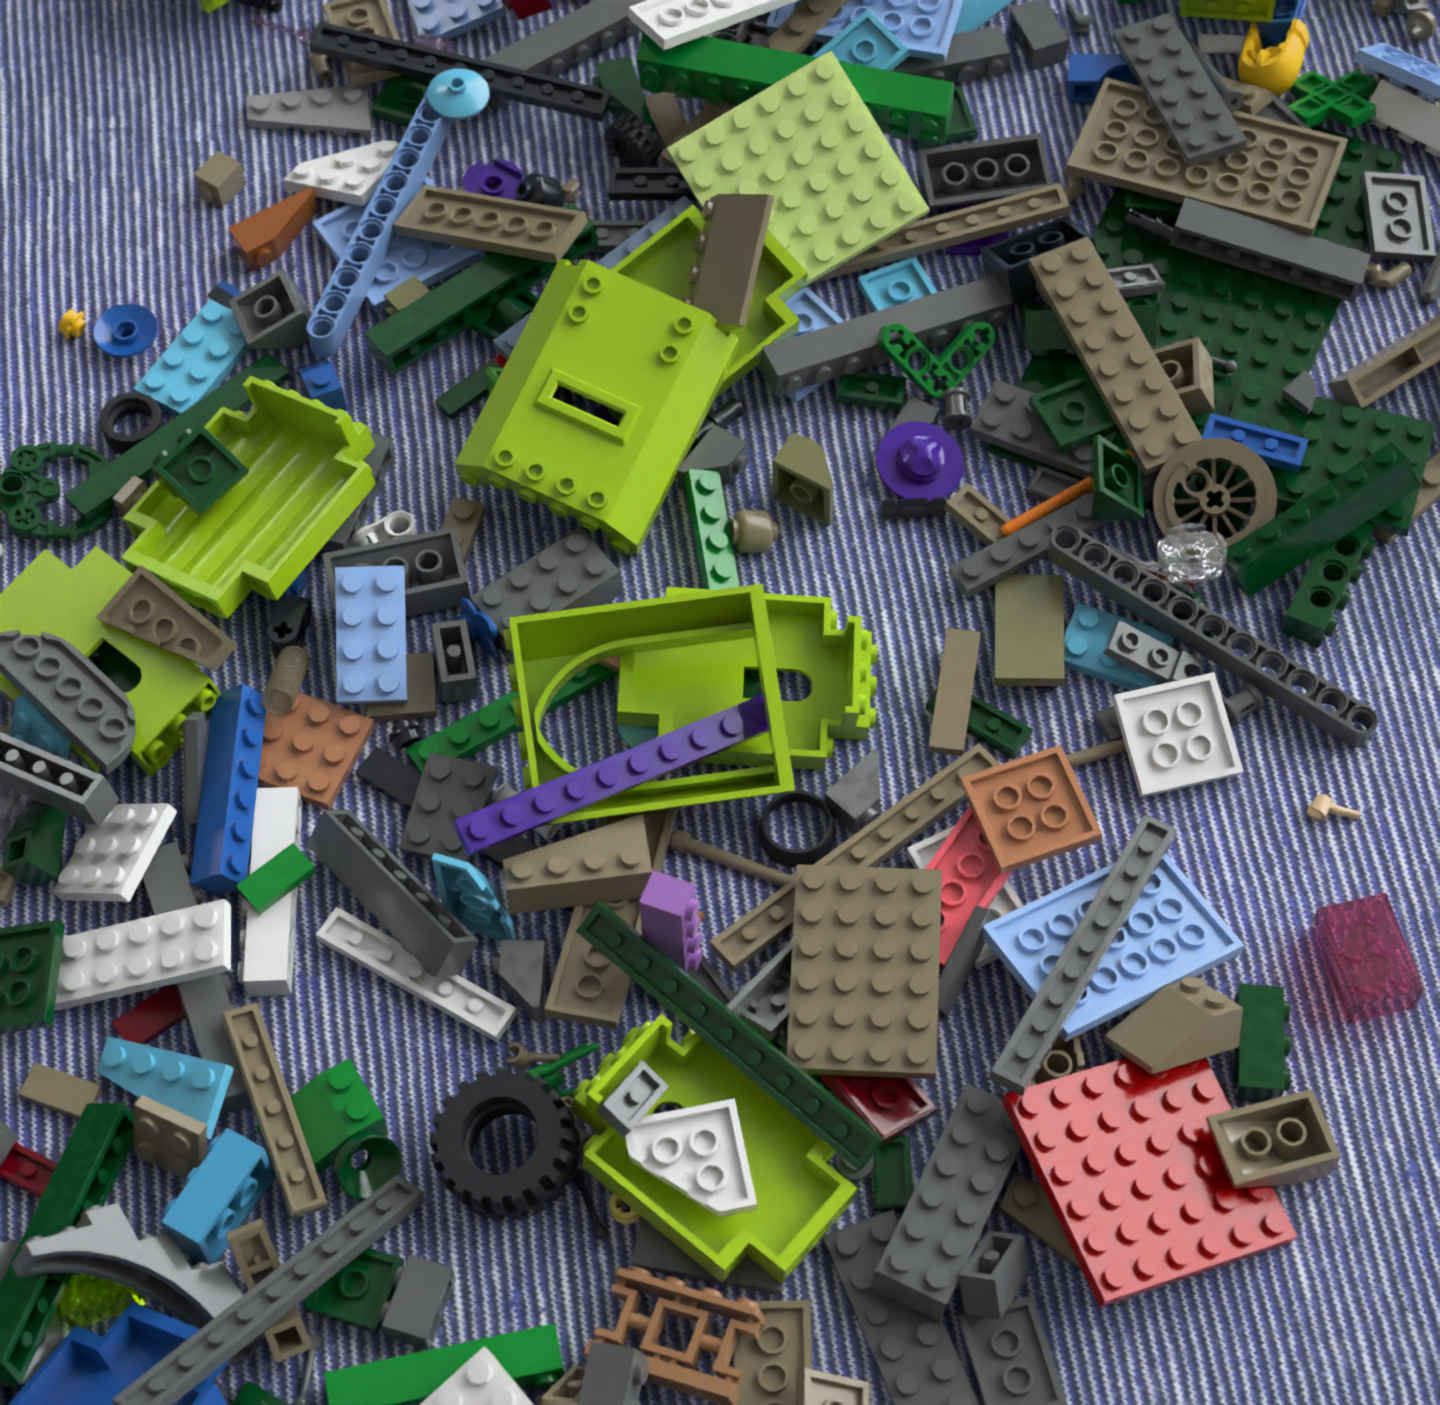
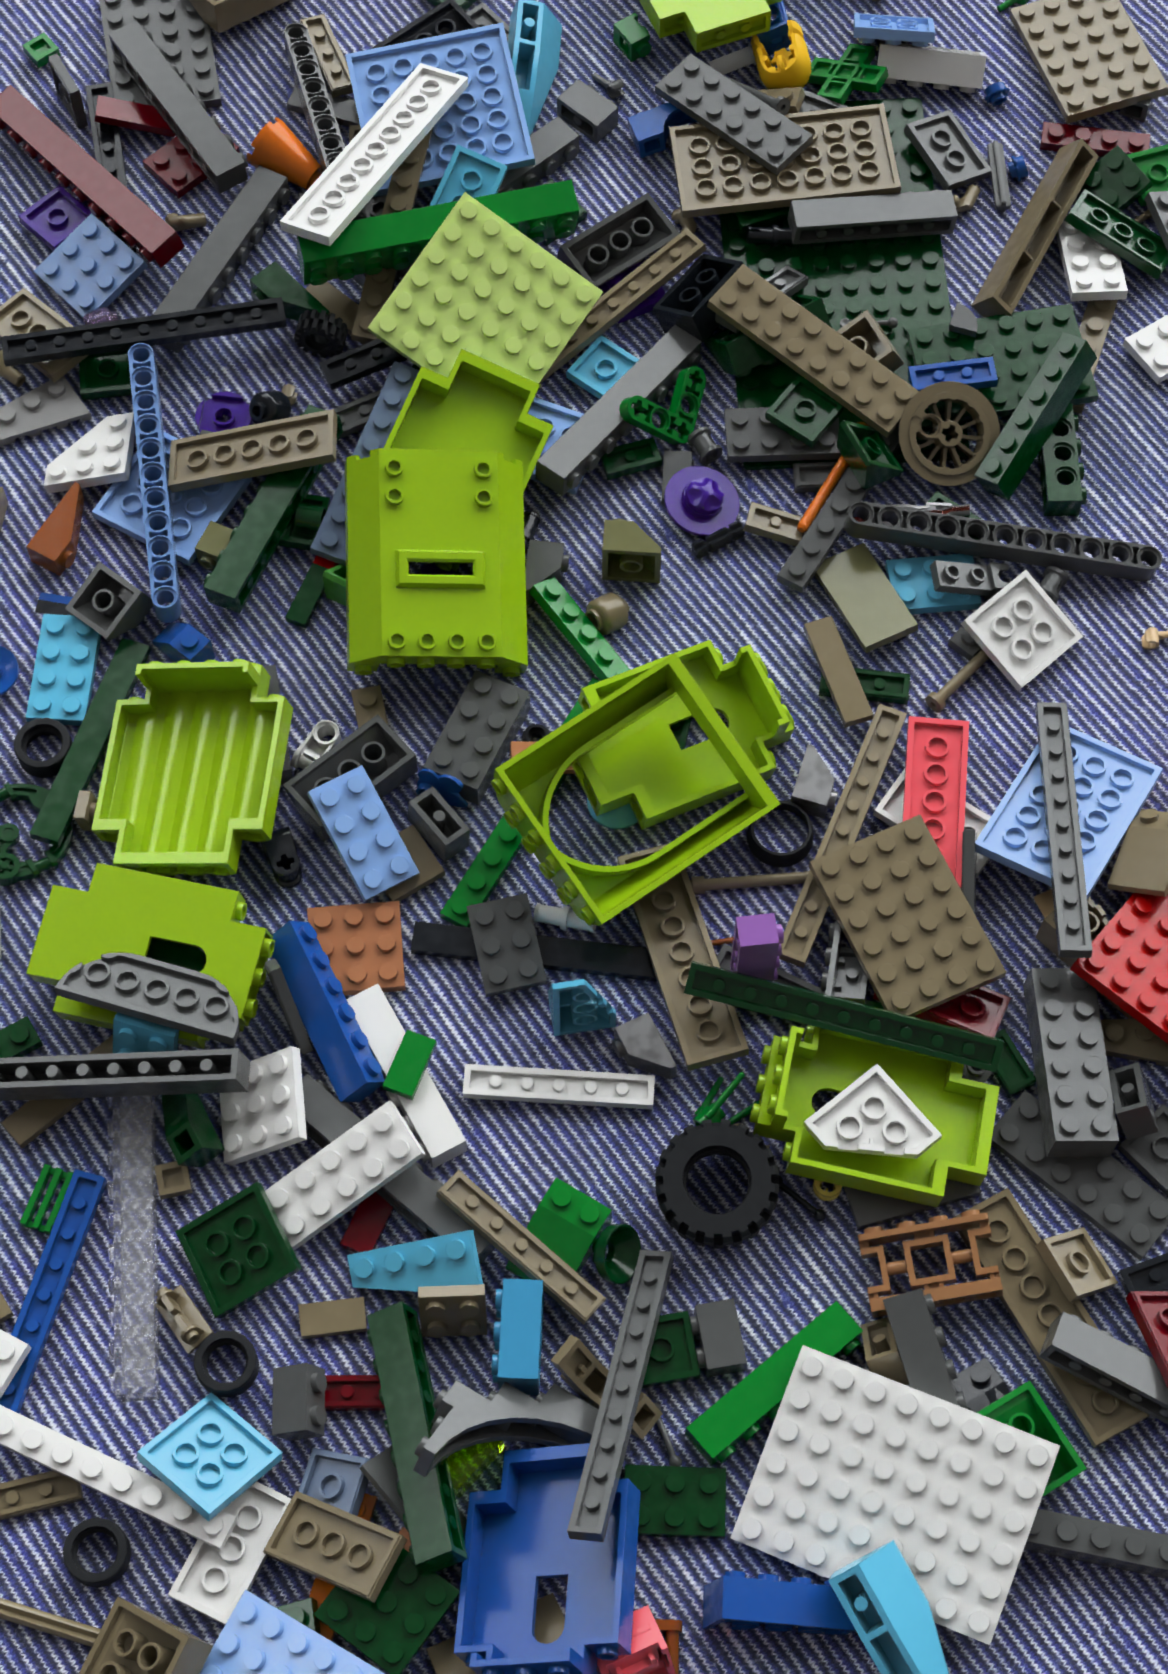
camera: 30 degrees left, 5 degrees up
dark tan wing [96,565,238,672] -> none
dark green plate [152,424,249,518] -> none
dark tan piece [262,646,310,716] -> none
dark grey brick [306,810,479,978] -> none
black plate [388,720,422,749] -> none
medium azure dish [427,69,489,120] -> none
dark purple plate [453,695,768,856] -> none
dark tan wedge [503,813,652,914] -> none
dark tan hand [505,1042,560,1070] -> none
plate [596,1060,669,1137] -> none
dark tan slope [682,194,774,333] -> none
nougat plate [960,745,1102,874] -> none
clear plate [1157,523,1227,584] -> none

